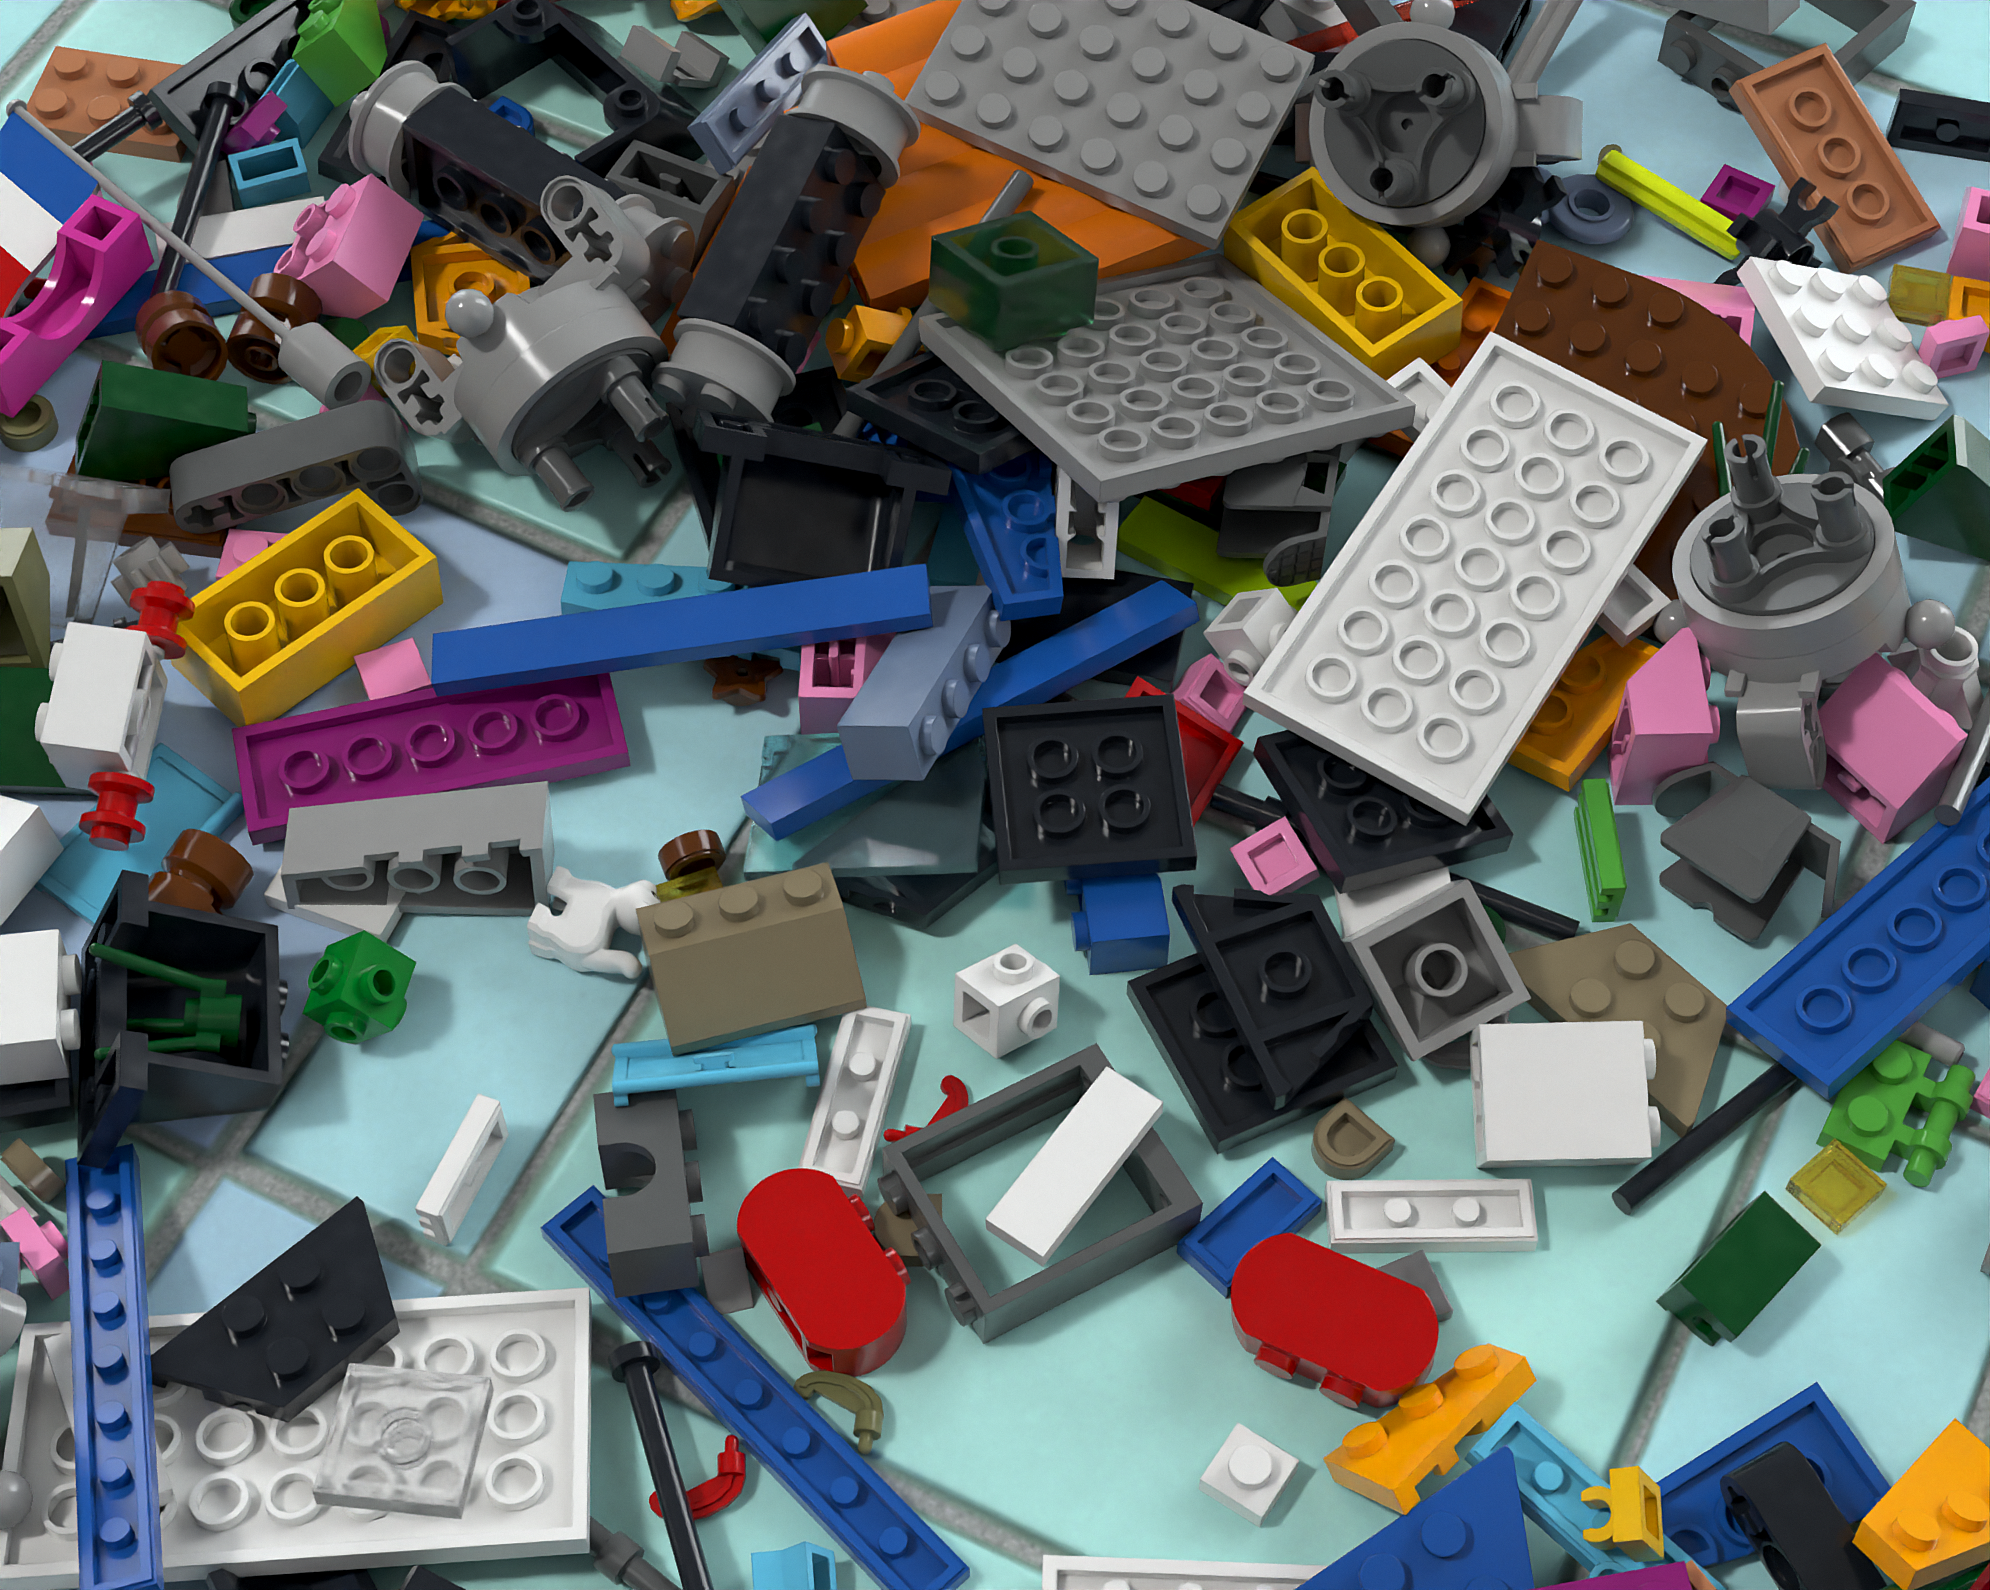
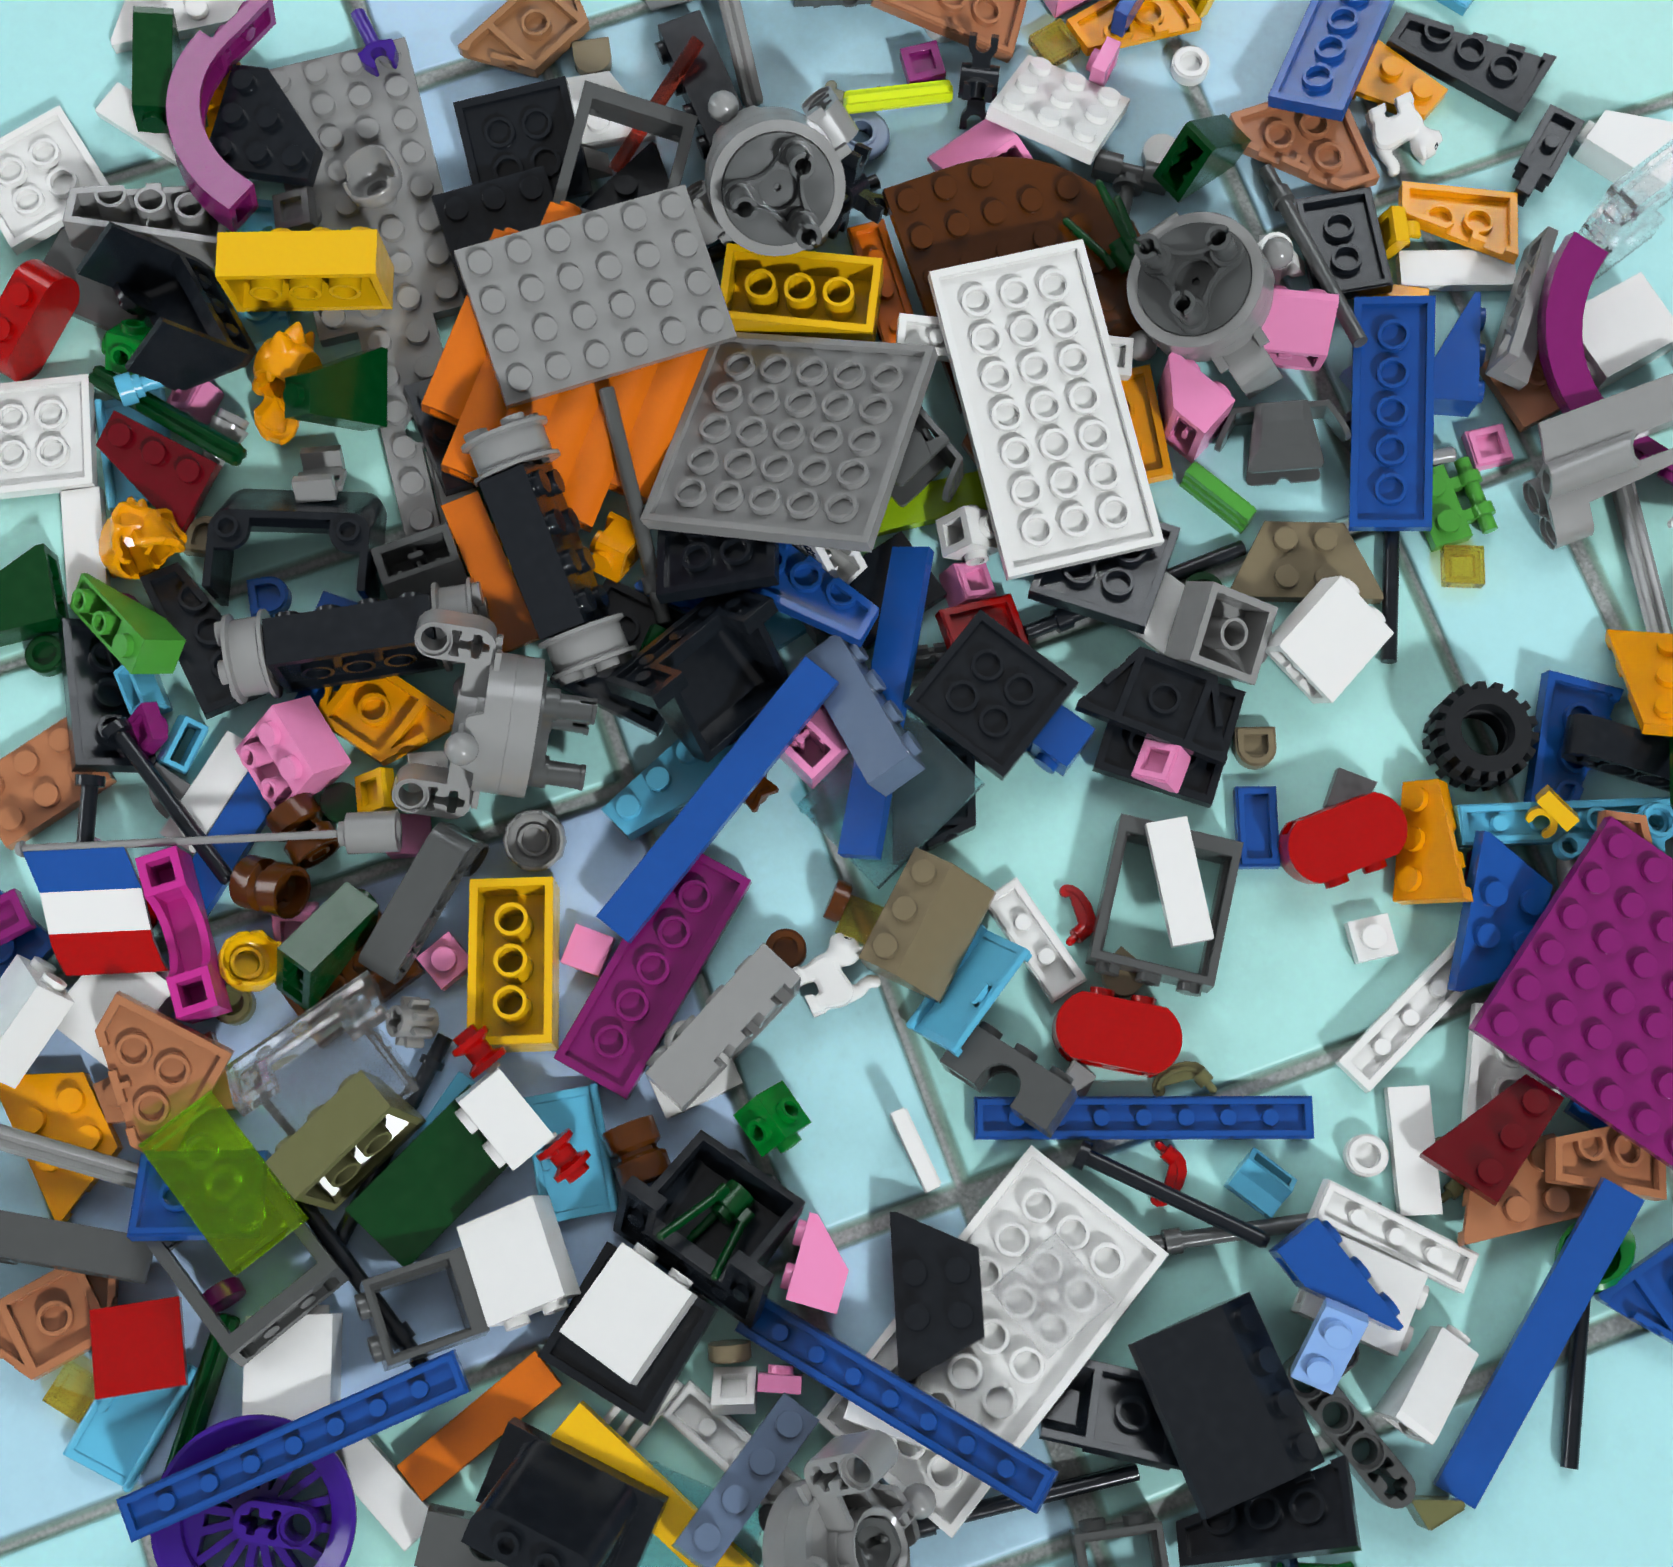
camera: 45 degrees left, 20 degrees up
sand blue tile [687,12,828,175] -> none
clear green brick [928,210,1099,351] -> none
white brick [953,943,1060,1059] -> none
bright pink plate [1229,816,1320,896] -> none
white tile [1324,1179,1538,1253] -> none
dark green hinge [1656,1191,1821,1346] -> none
none -> yellow hair [217,930,282,992]
none -> light grey hair [503,809,567,871]
none -> reddish brown tile [766,929,807,969]
none -> bright pink slope [780,1212,849,1314]
none -> bright pink slope [1131,739,1191,793]
none -> black tyre [1422,681,1539,792]

